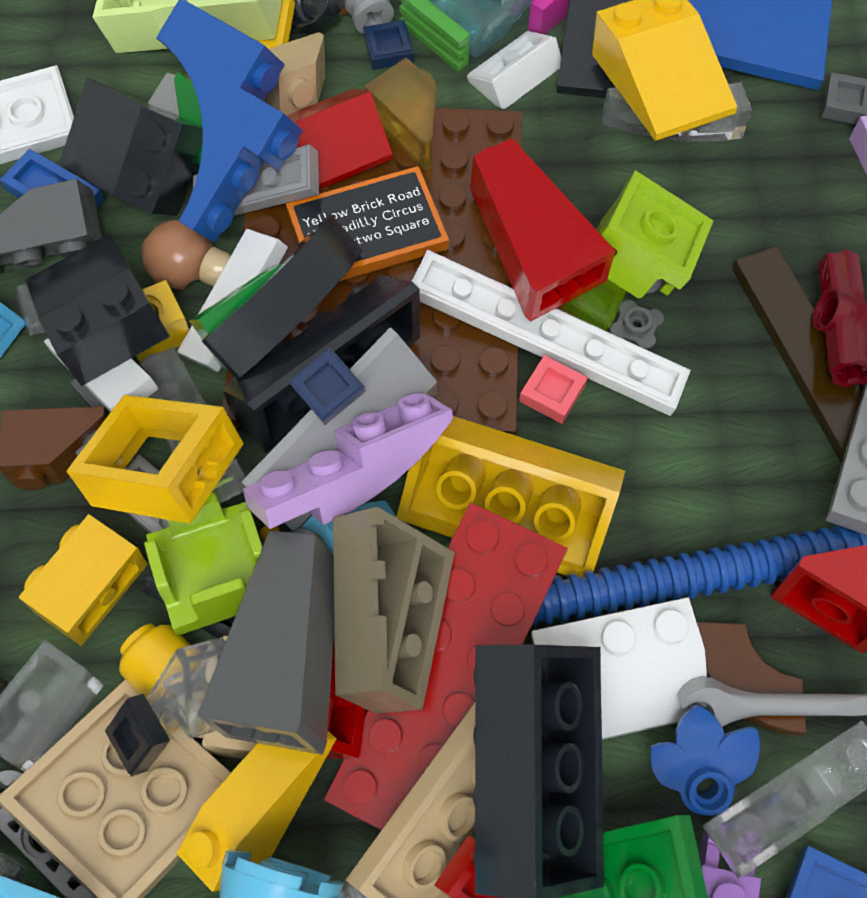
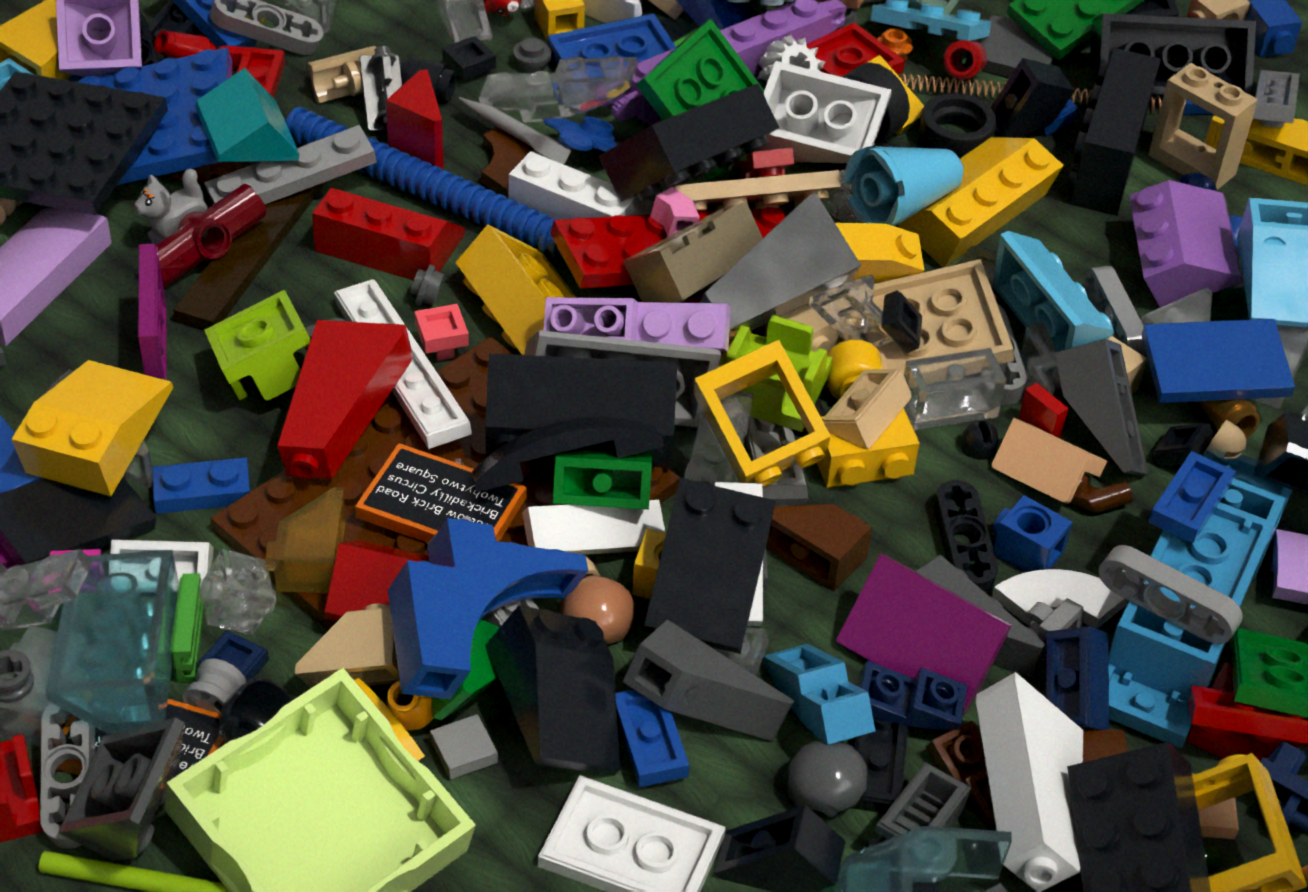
camera: 140 degrees left, 20 degrees down
dark blue tile [288,347,366,425] -> none
none -> magenta tile [138,243,167,380]
none -> blue plate [152,457,250,514]
none -> clear brick [200,549,276,635]
none -> red slope [312,188,465,281]
none -> dark grey plate [410,264,445,306]
none -> bright pink piece [650,187,699,237]
none -> tan slope [822,369,912,449]

